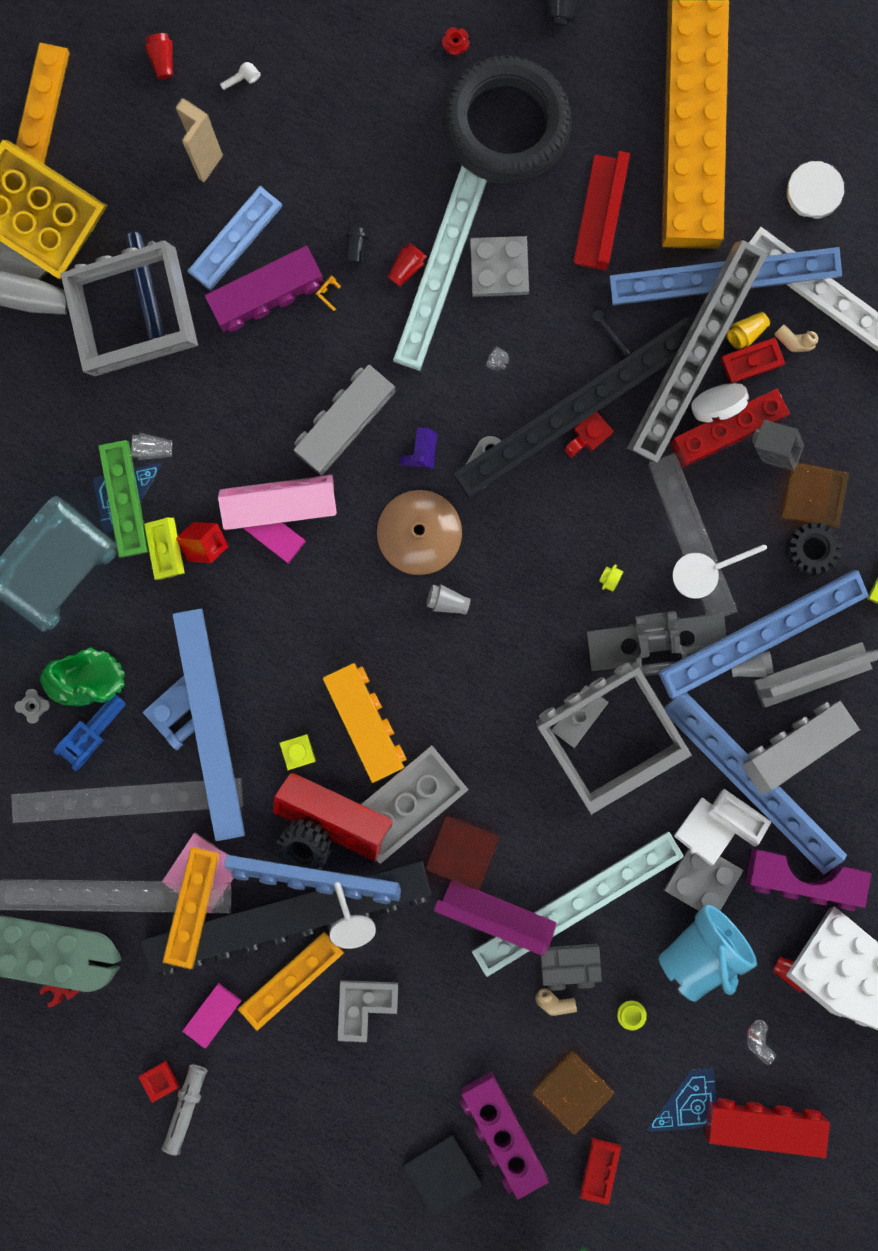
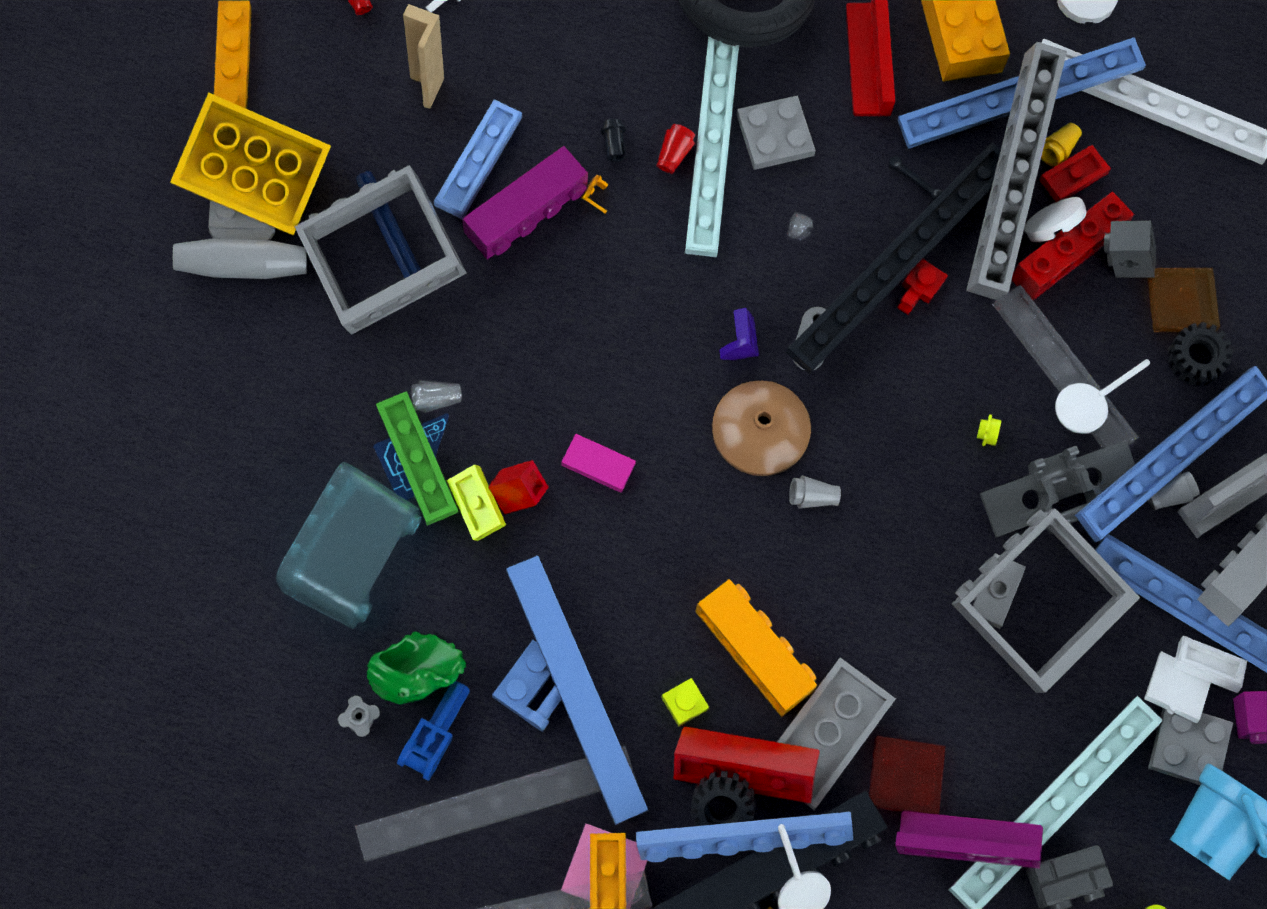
camera: 20 degrees left, 15 degrees down
bright pink panel [218,475,337,530] -> none
light grey brick [294,365,395,476] -> none
tan arm [774,325,818,352] -> none

